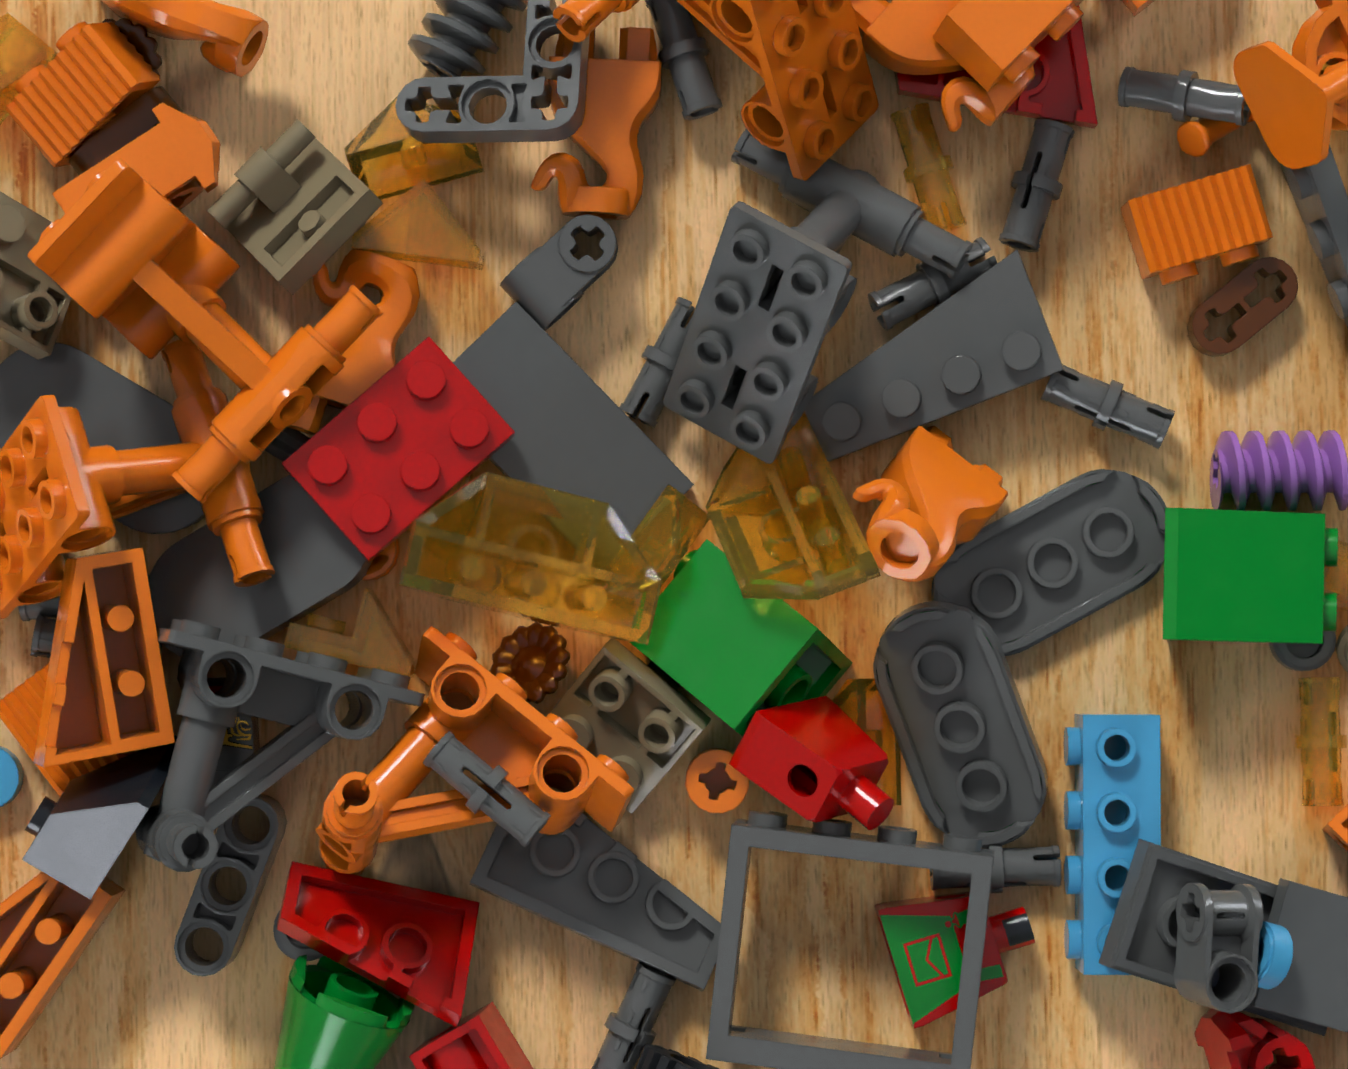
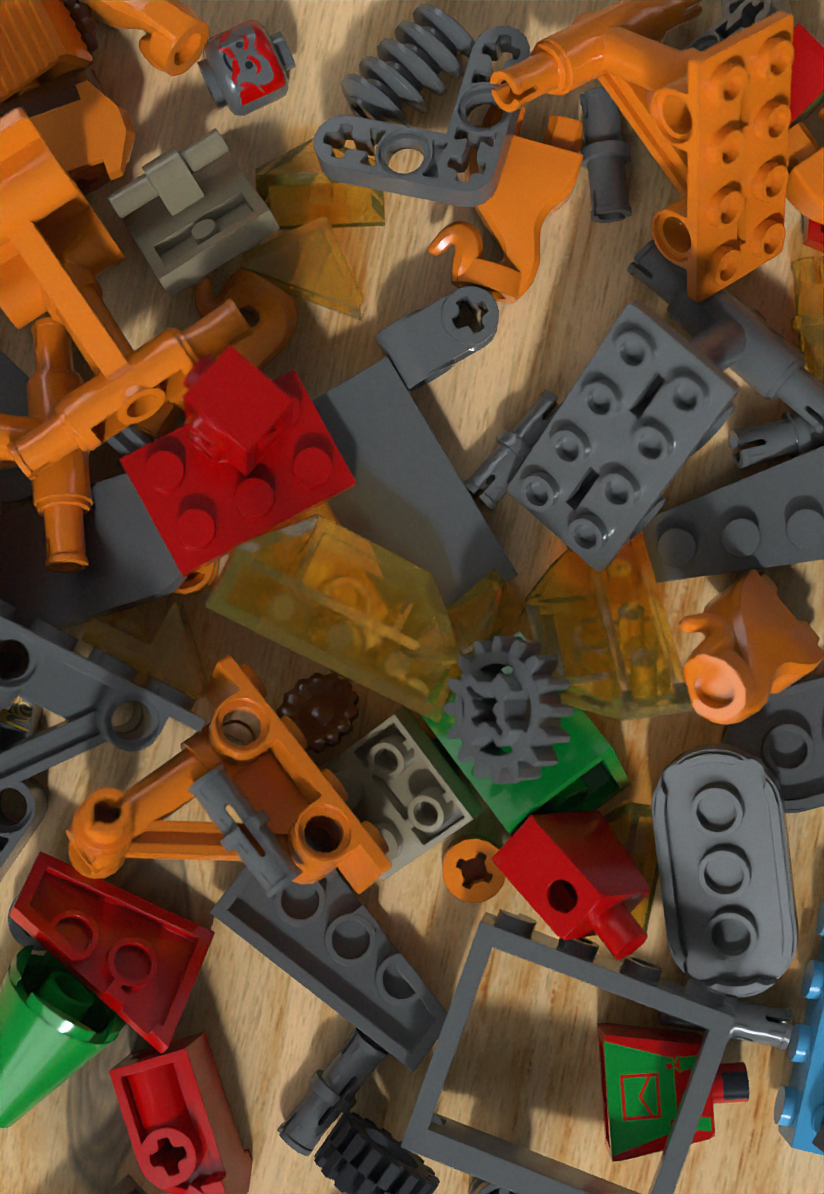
camera: 15 degrees right, 0 degrees up
none -> red brick [182,344,294,477]
none -> dark grey head [197,20,296,116]
none -> dark grey gear [444,636,574,784]

